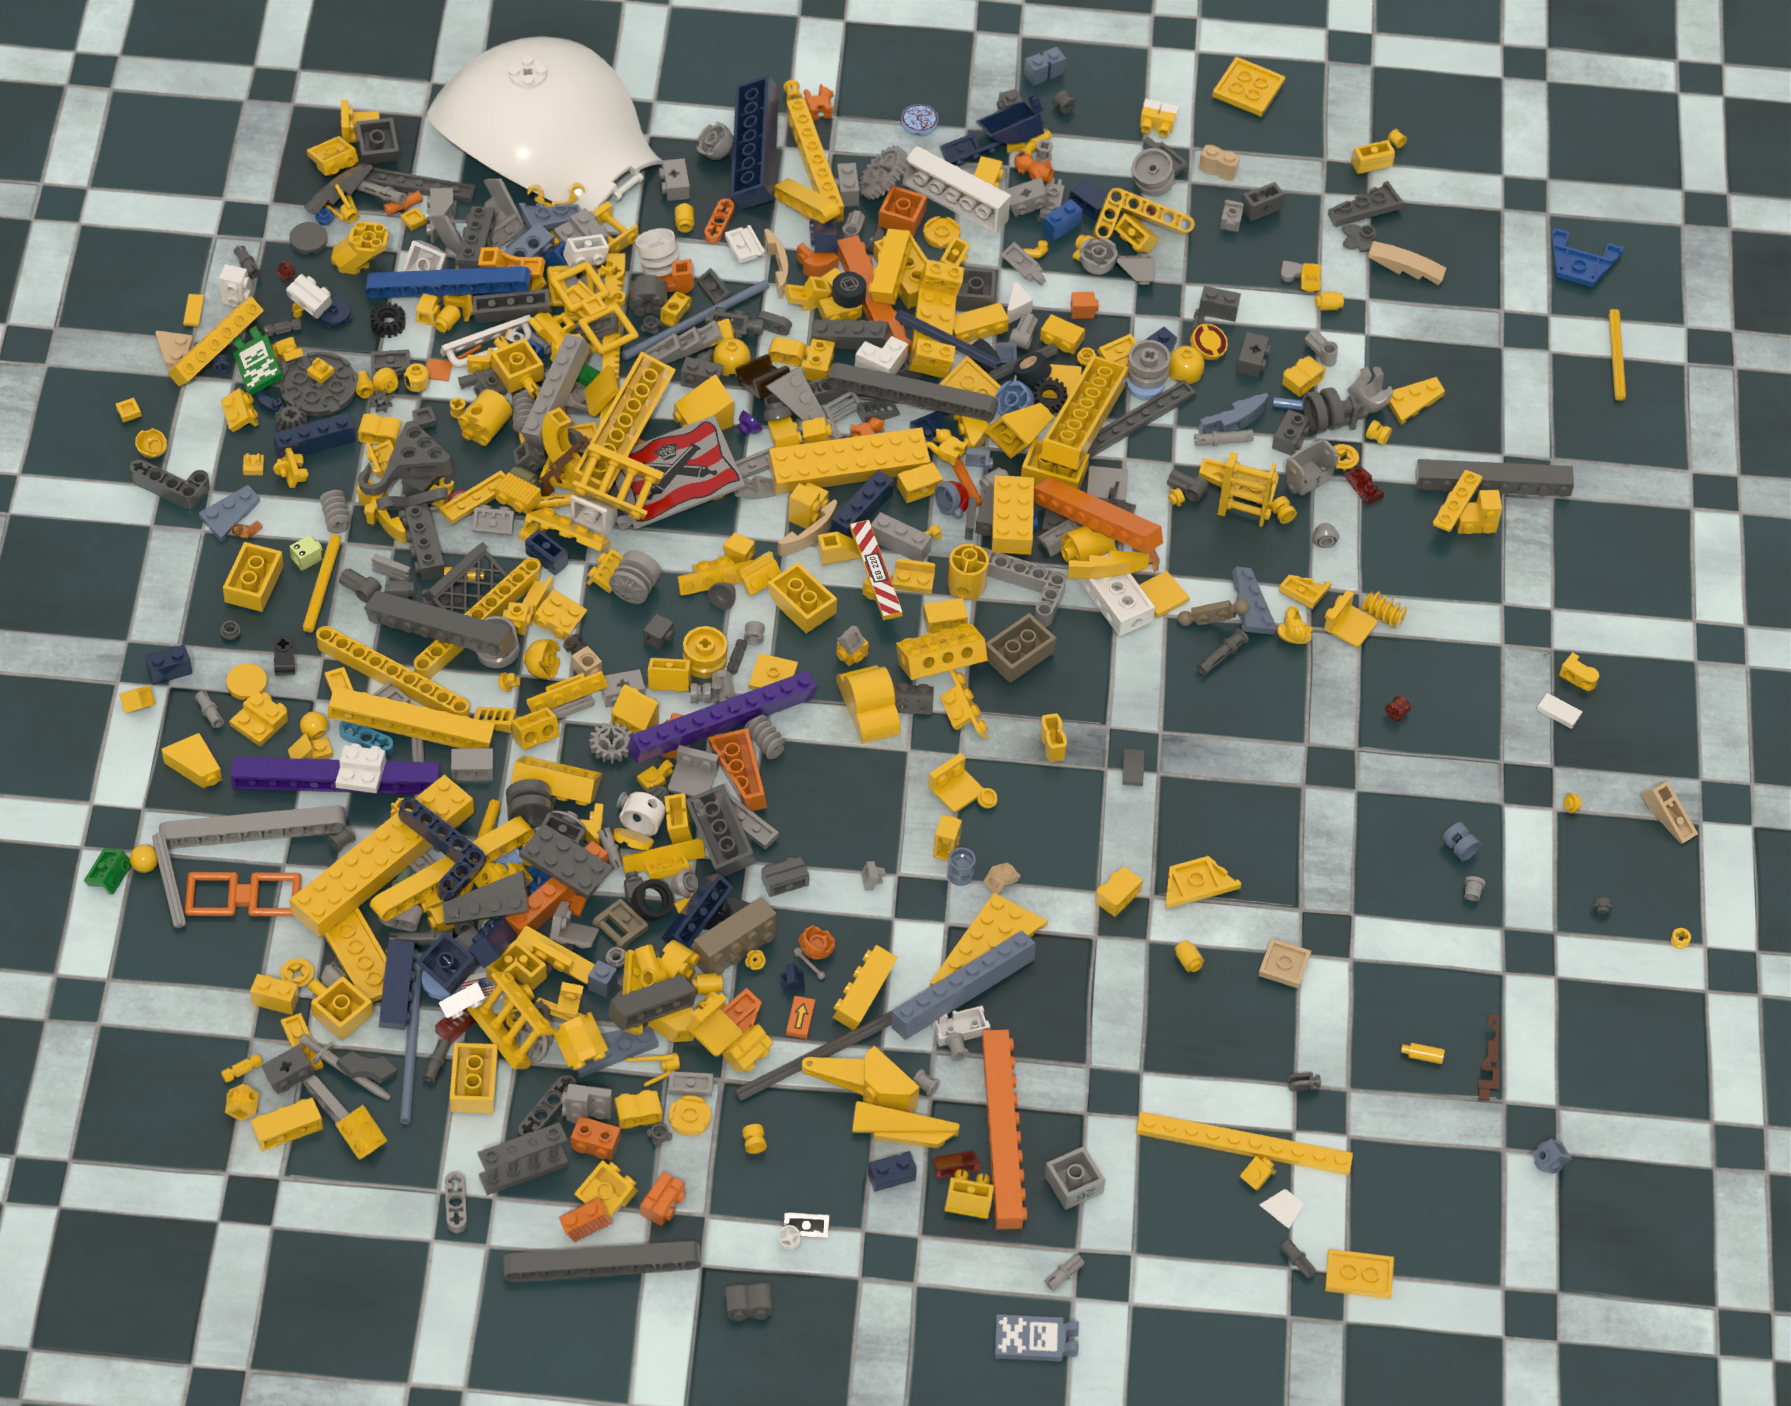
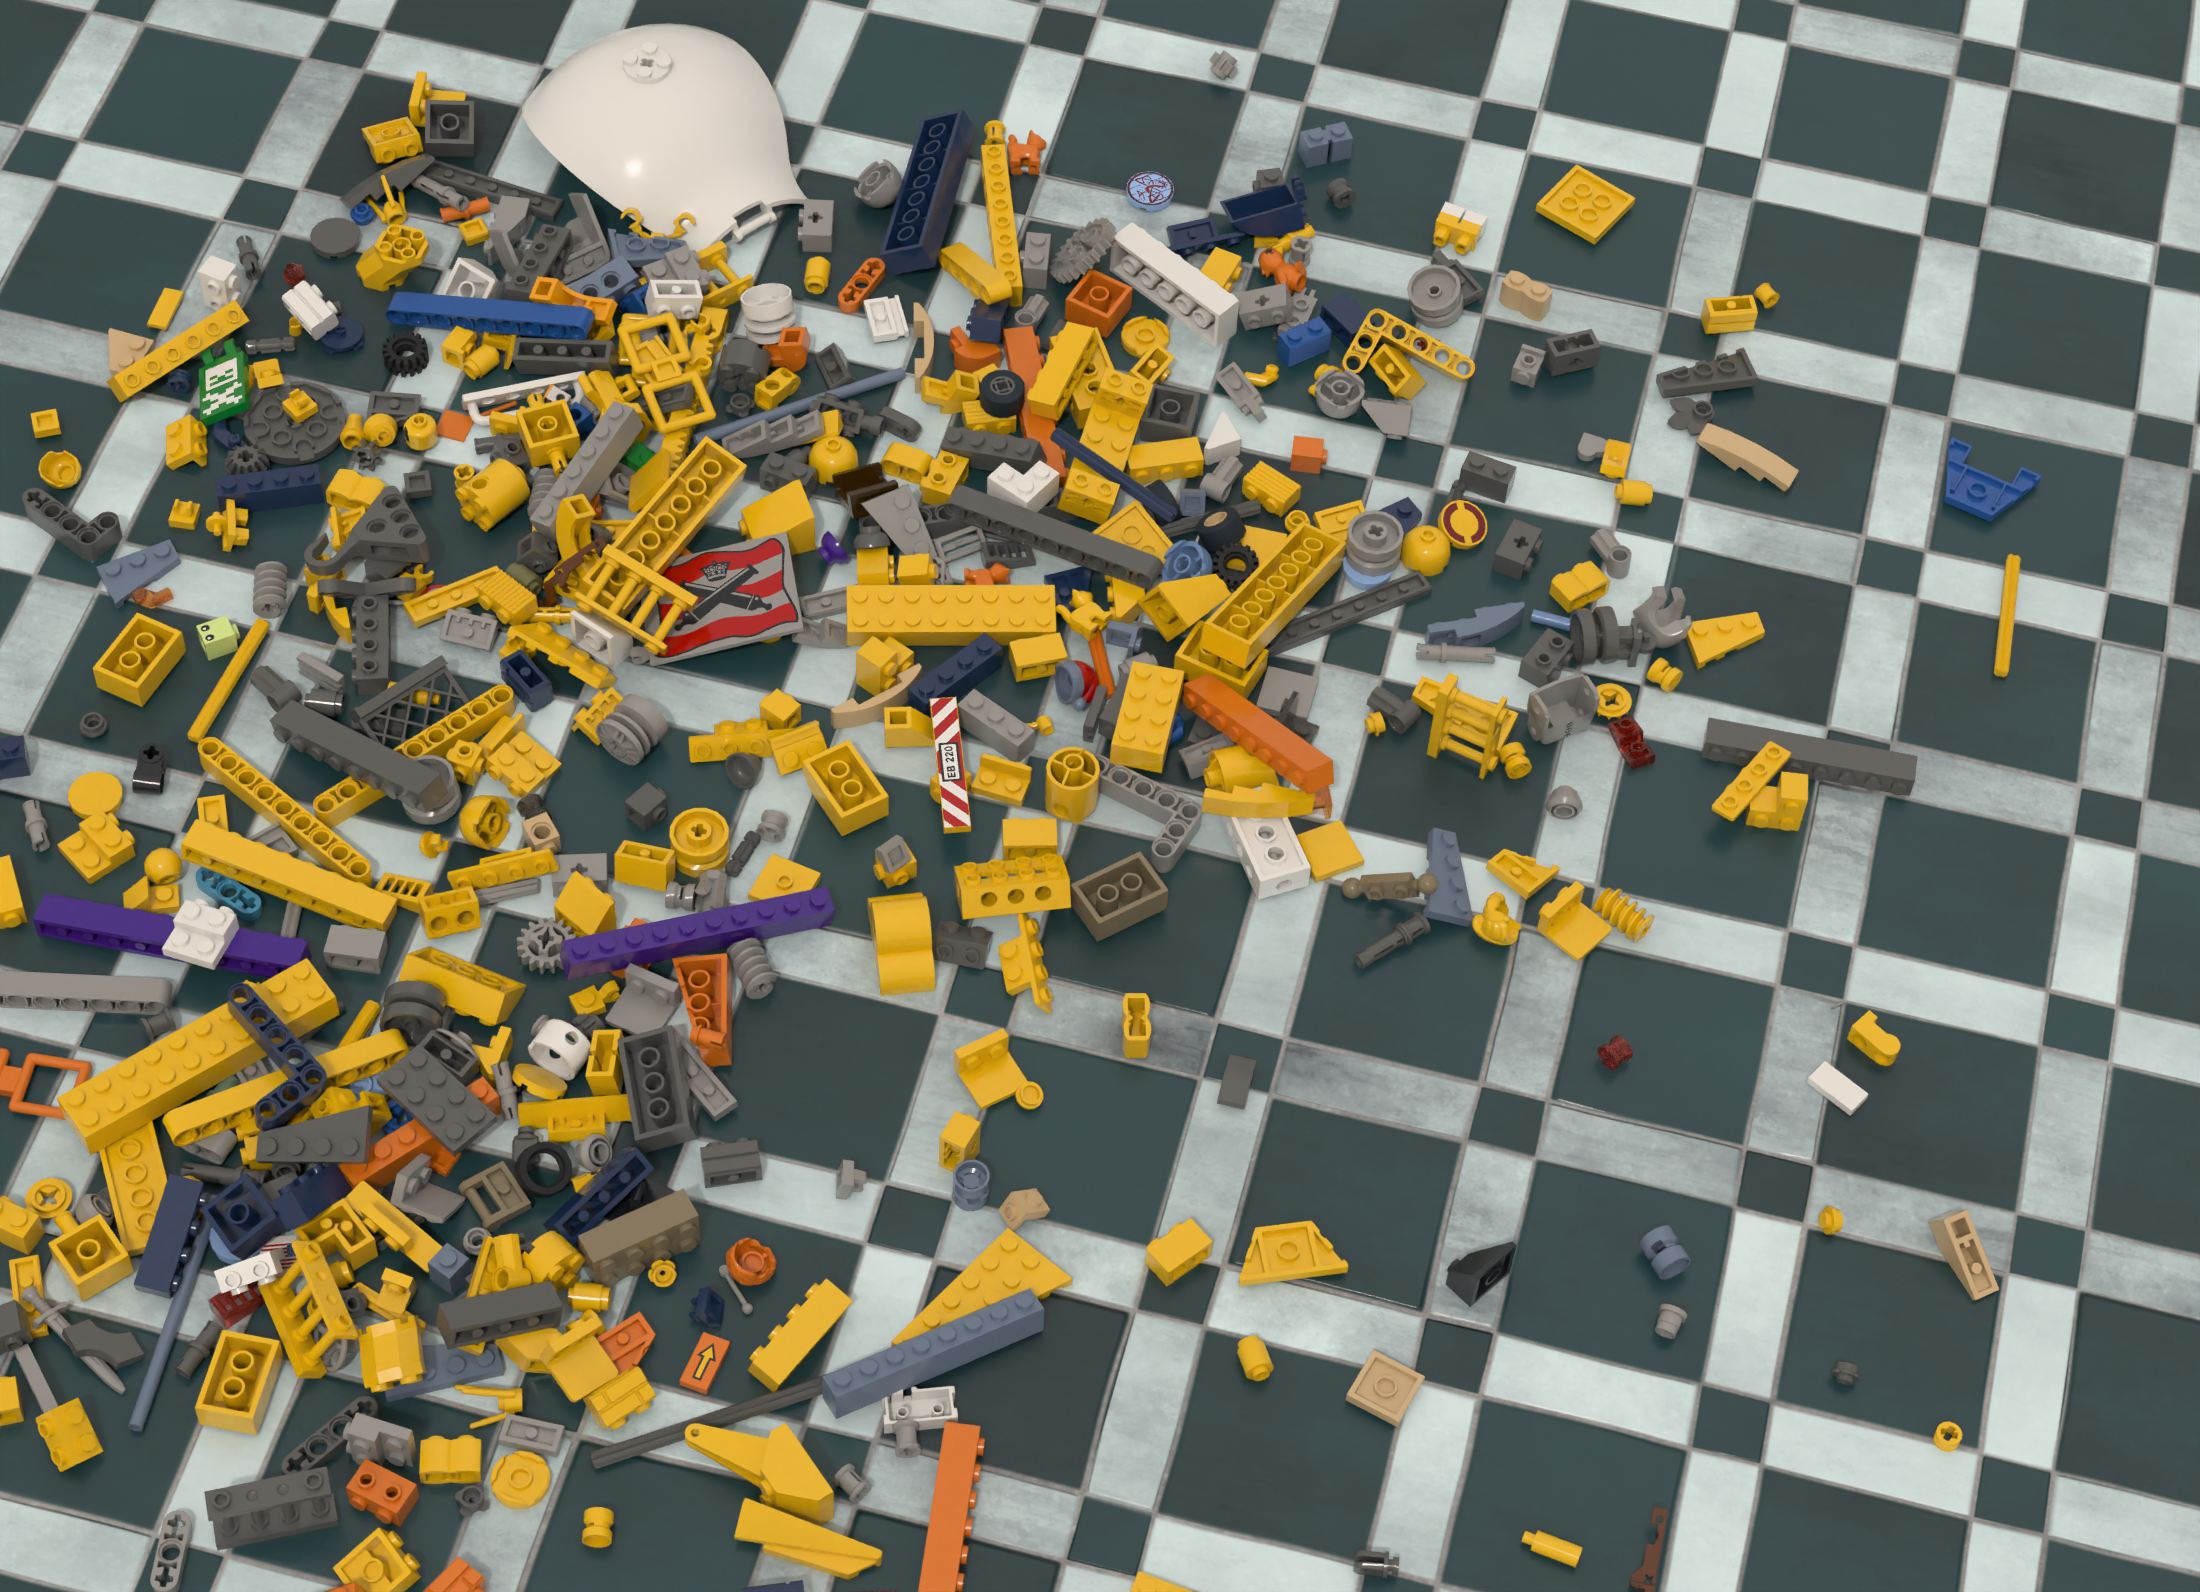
camera: 10 degrees right, 0 degrees up
none -> orange pin [689,1024,728,1051]
none -> light grey gear [1209,50,1238,80]
none -> black slope [1445,1241,1517,1307]

